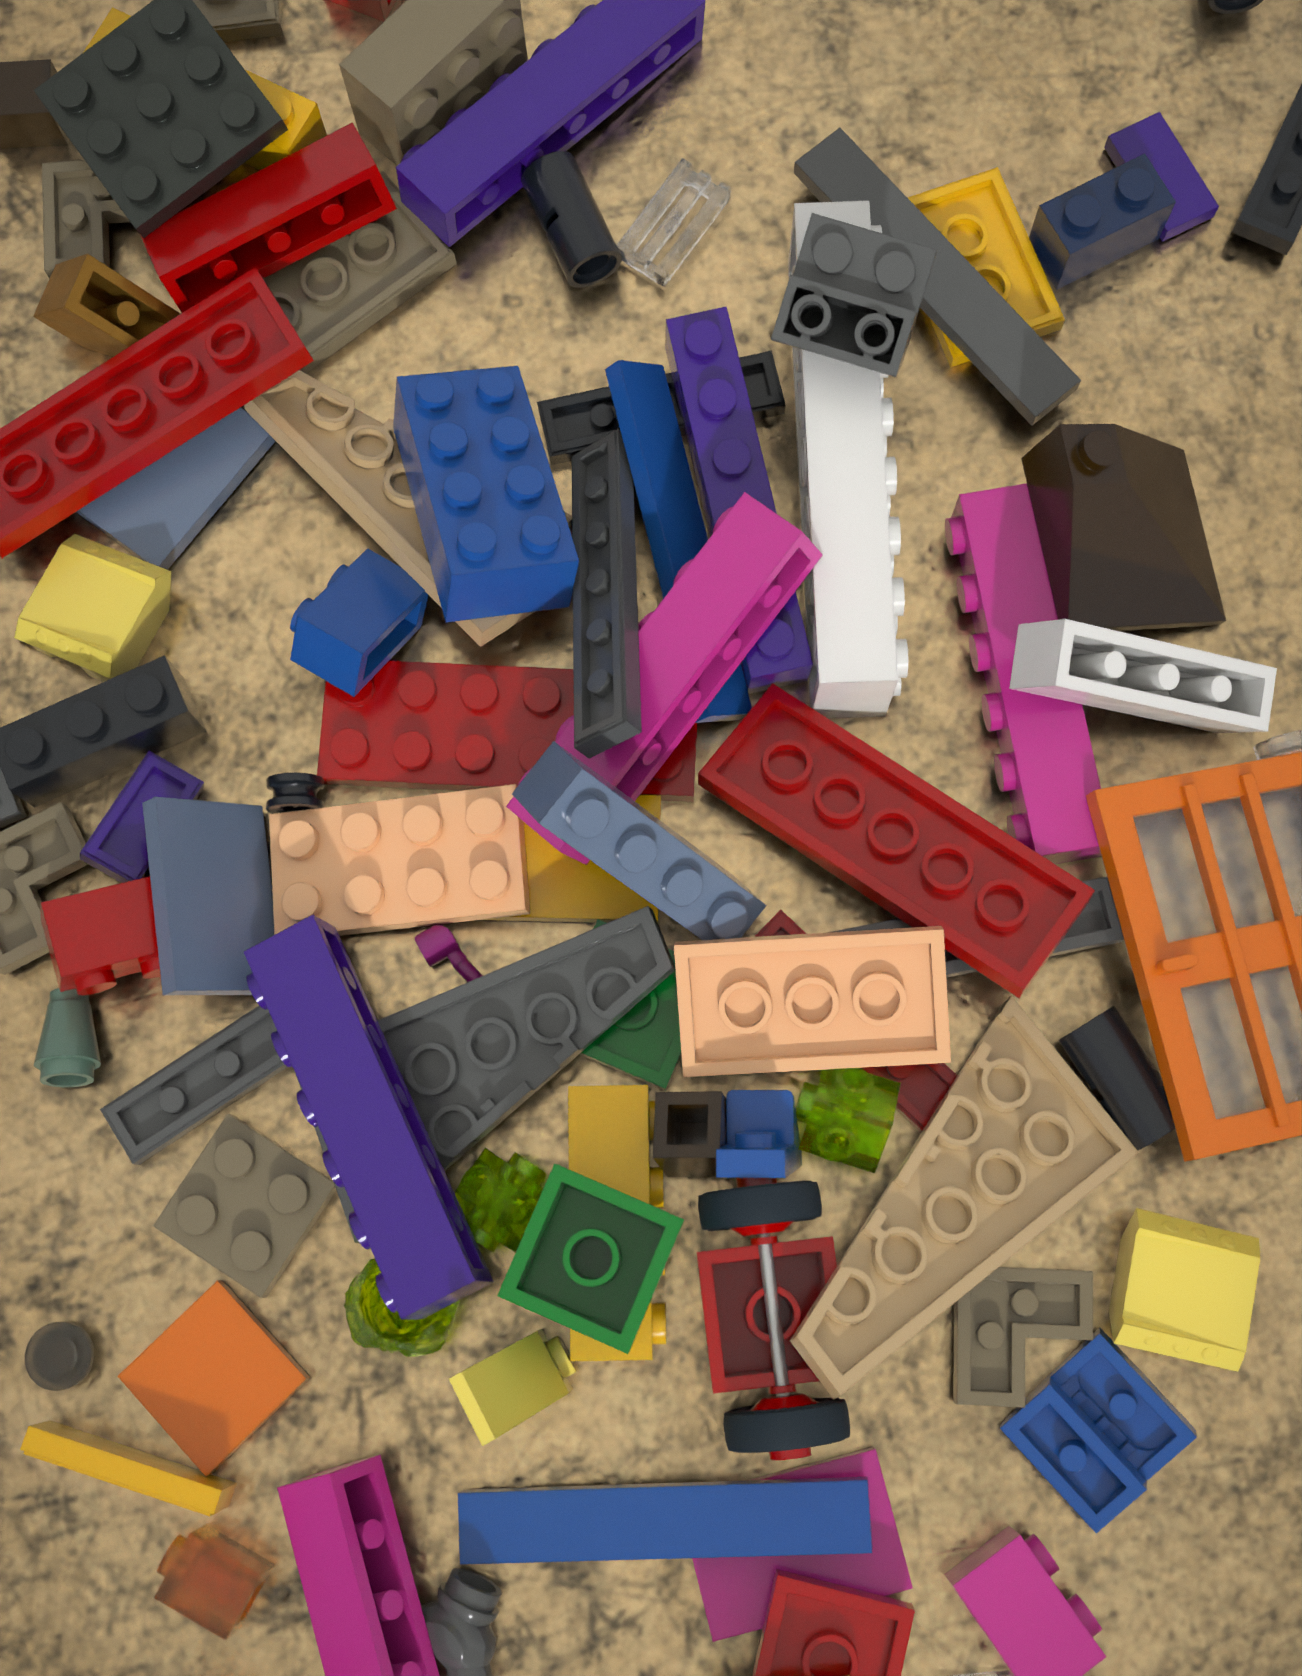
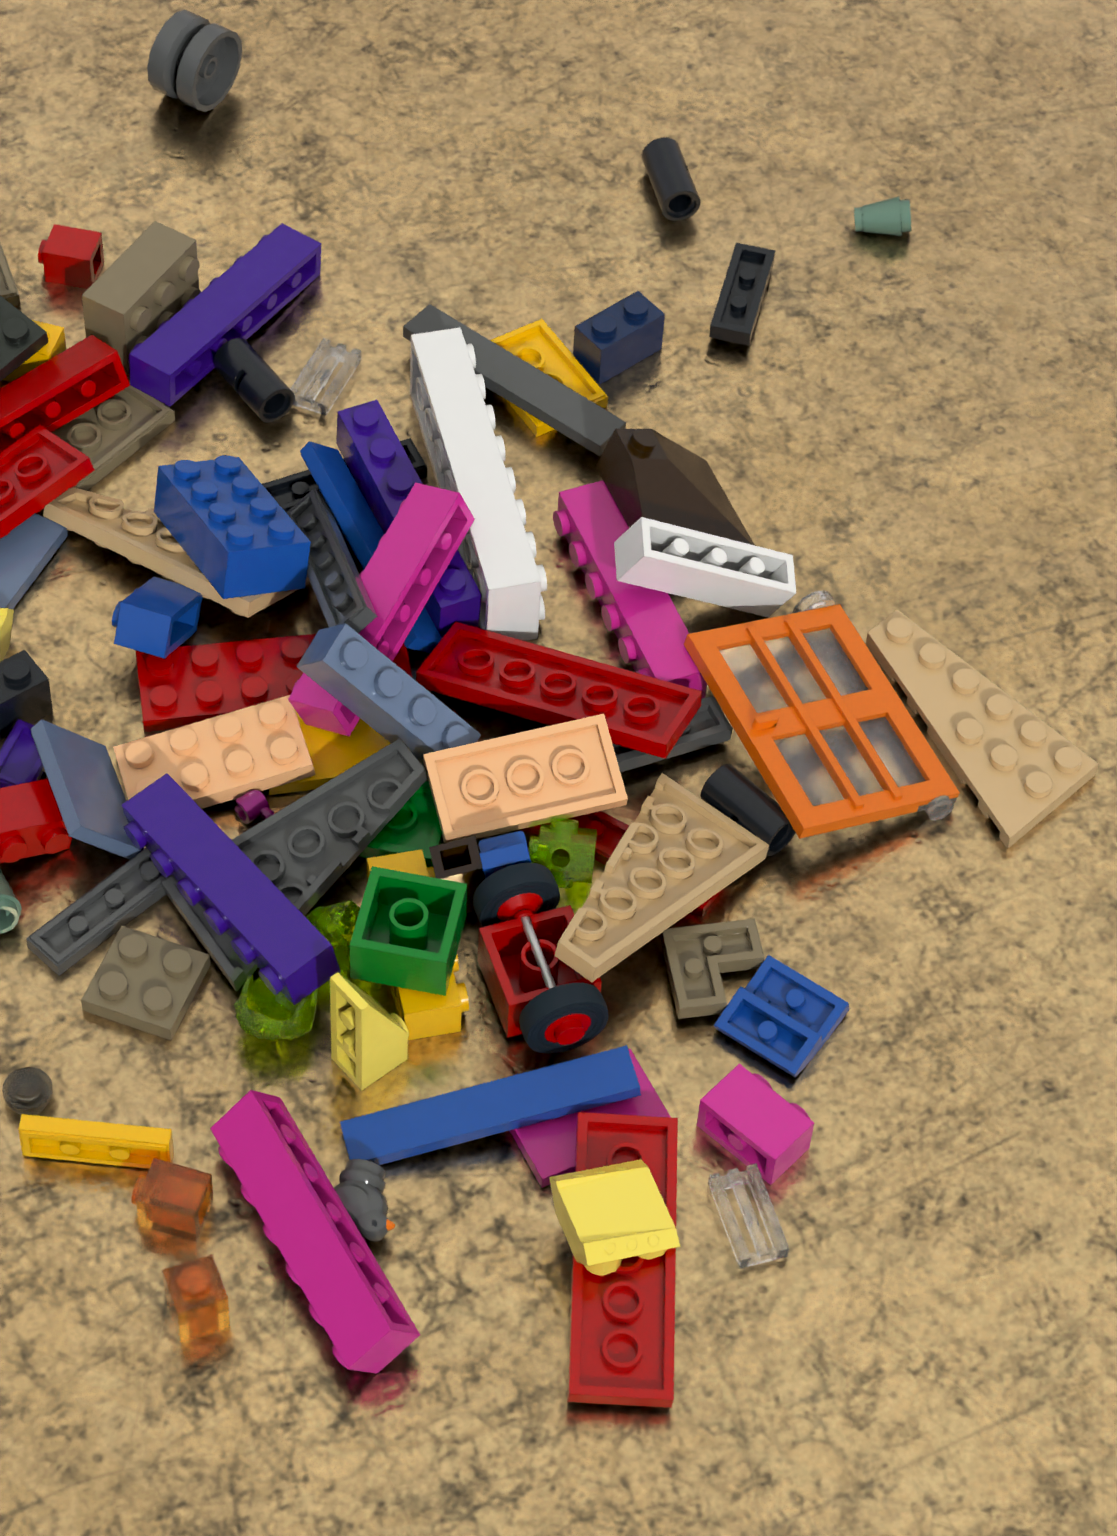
camera: 20 degrees left, 25 degrees down
orange tile [117,1280,310,1477] -> none
black bush [266,772,324,814] -> none
dark grey brick [771,213,937,378] -> none
dark purple tile [1104,112,1219,242] -> none
light yellow slope [1108,1208,1260,1372] -> none

